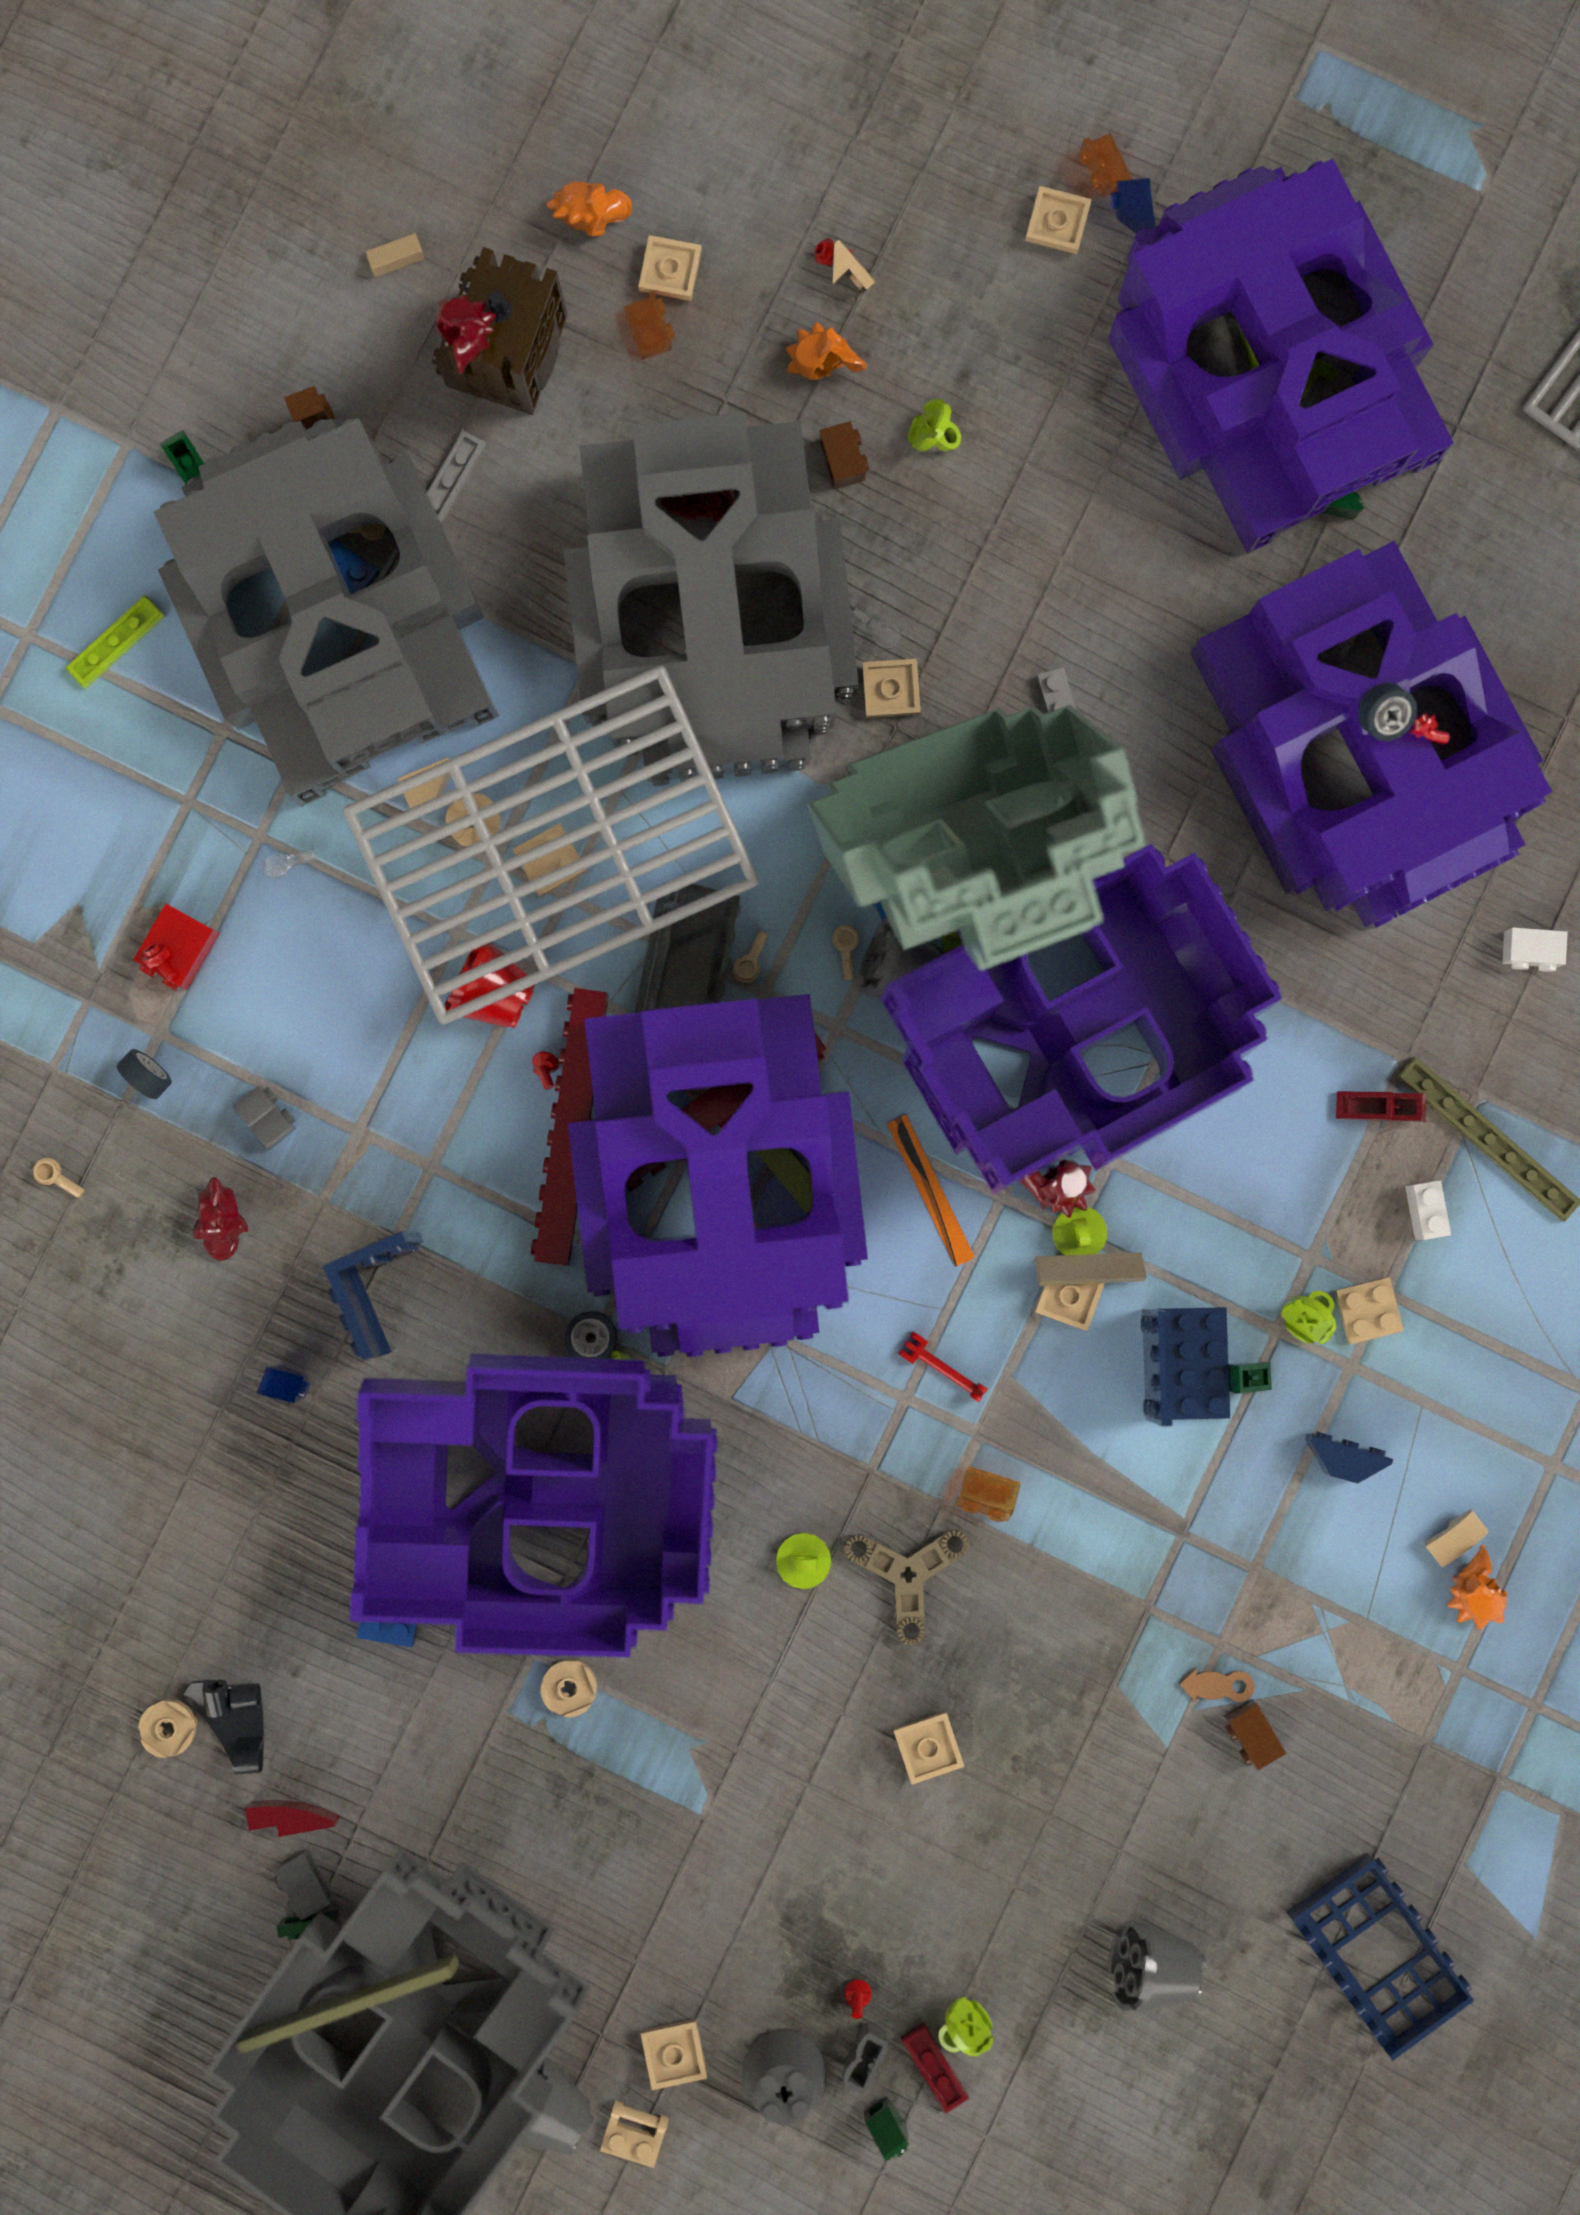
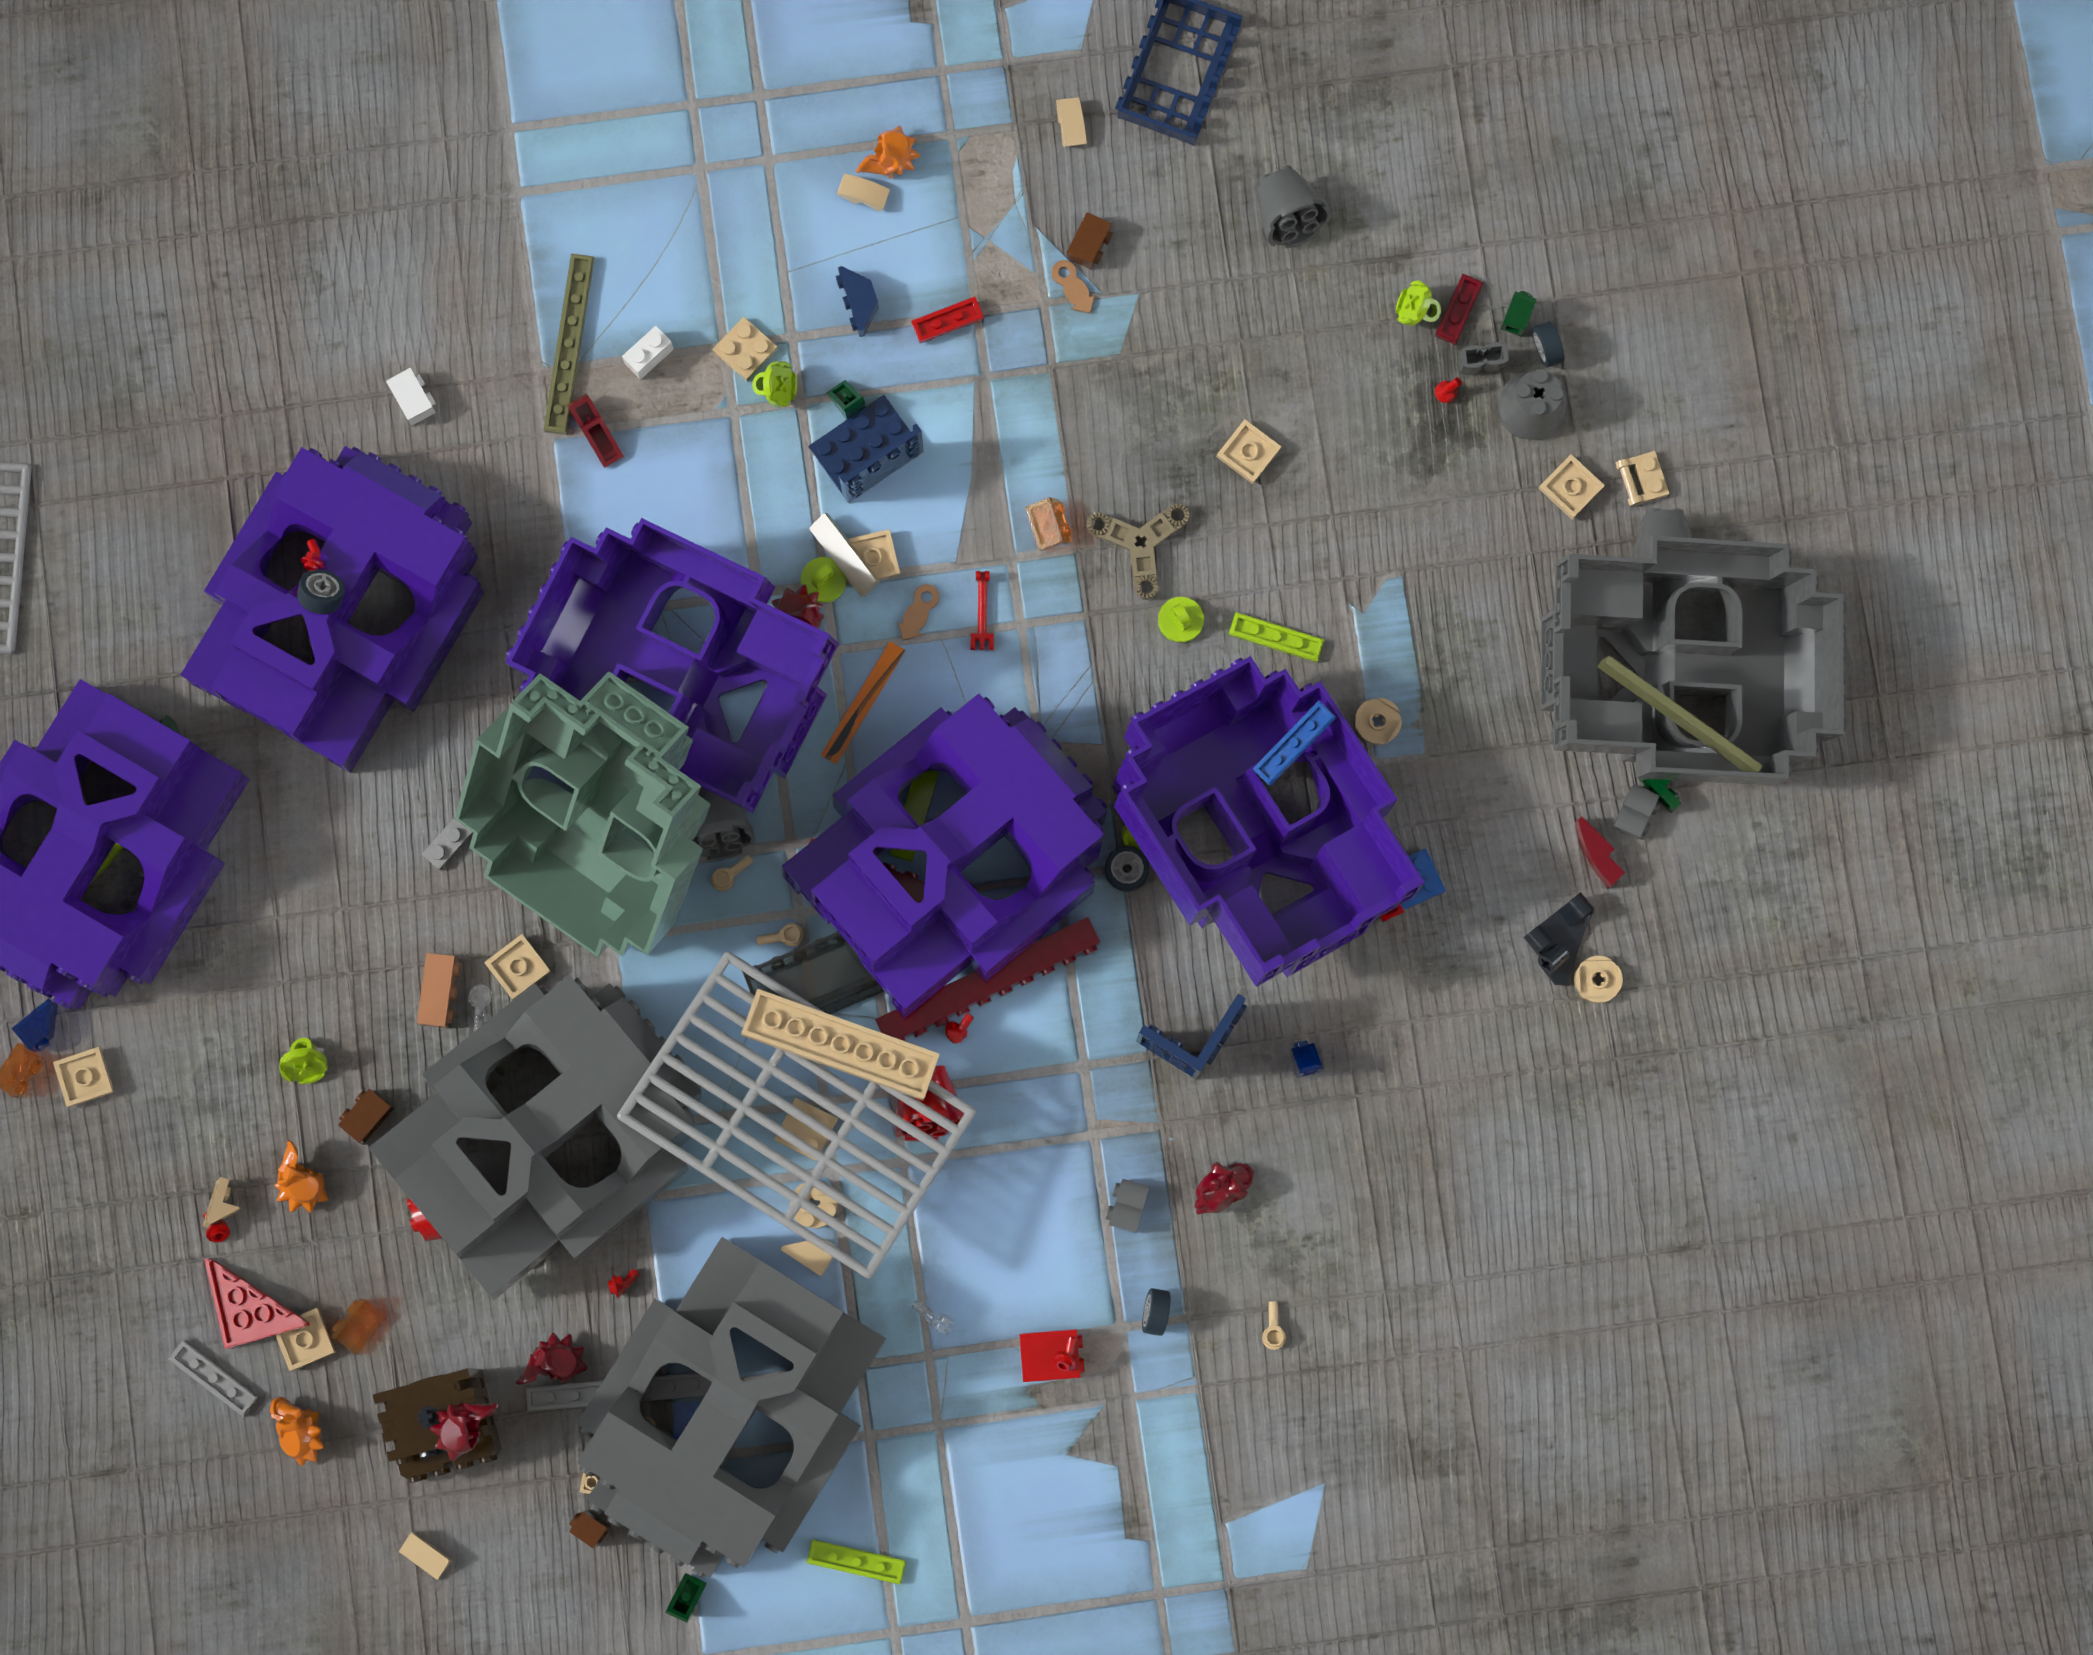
camera: 125 degrees left, 5 degrees down
none -> light grey tile [168,1340,260,1417]
none -> tile [204,1258,310,1349]
none -> nougat brick [417,953,461,1029]
none -> dark red head [516,1332,587,1385]
none -> red plate [608,1269,640,1298]
none -> tan plate [741,989,940,1100]
none -> medium nougat brick [898,584,939,641]
none -> red plate [911,296,984,344]
none -> tan slope [1056,97,1087,146]
none -> lime tile [1228,612,1324,663]
none -> blue tile [1253,701,1337,786]
none -> black wheel [1532,321,1565,368]

